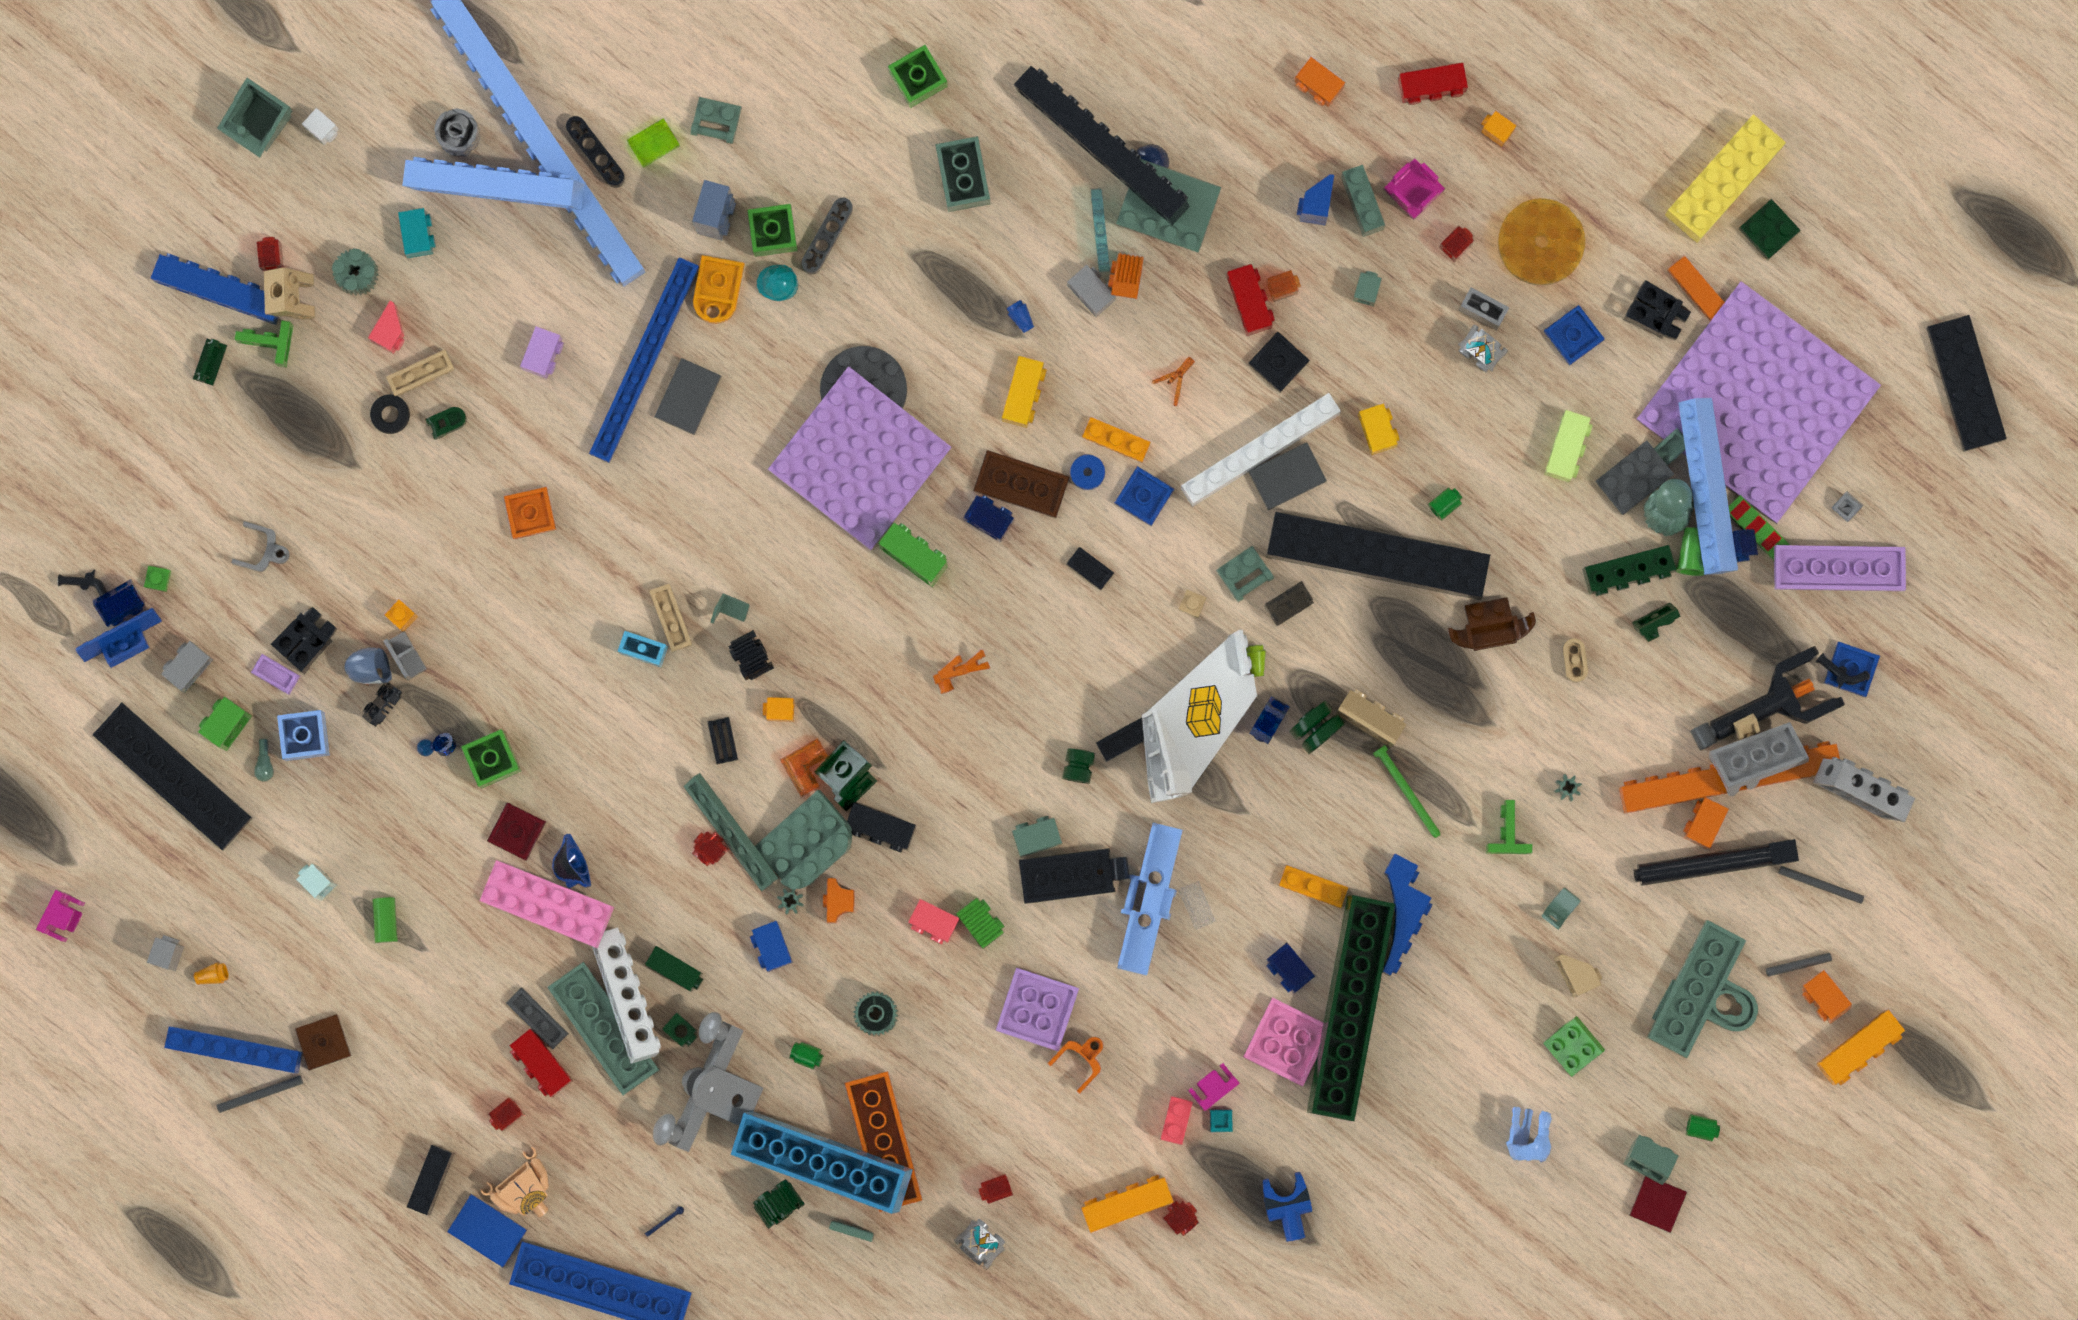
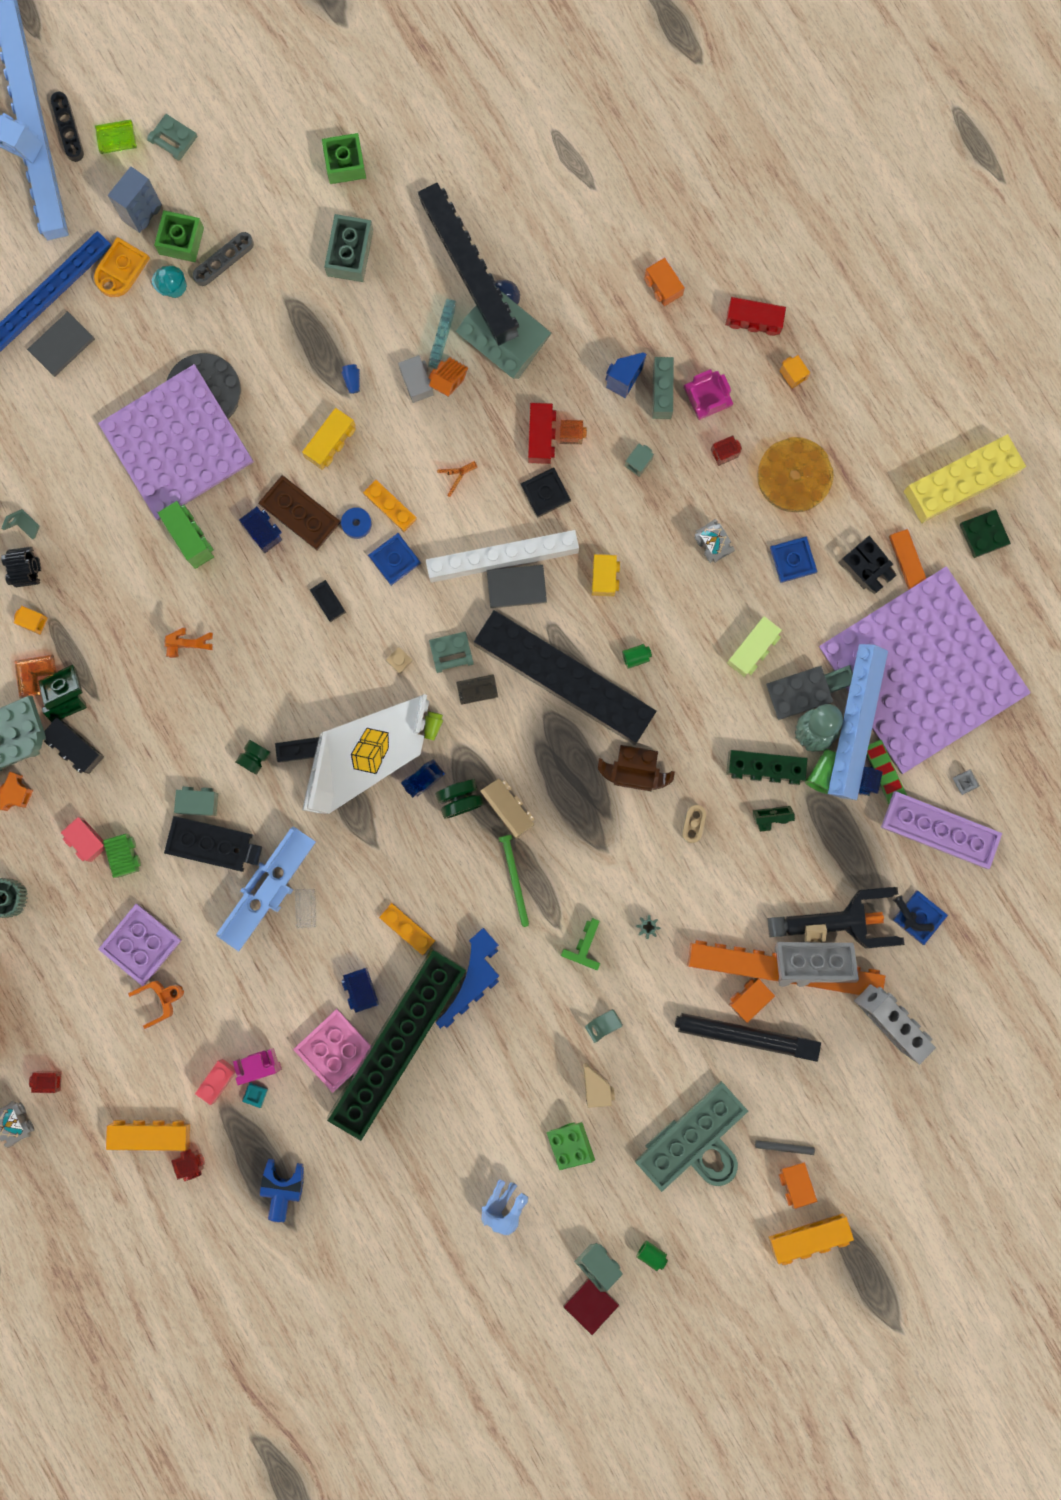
camera: 15 degrees right, 0 degrees up
light grey brick [1459,287,1509,331] -> none
dark grey bar [1778,866,1864,904] -> none

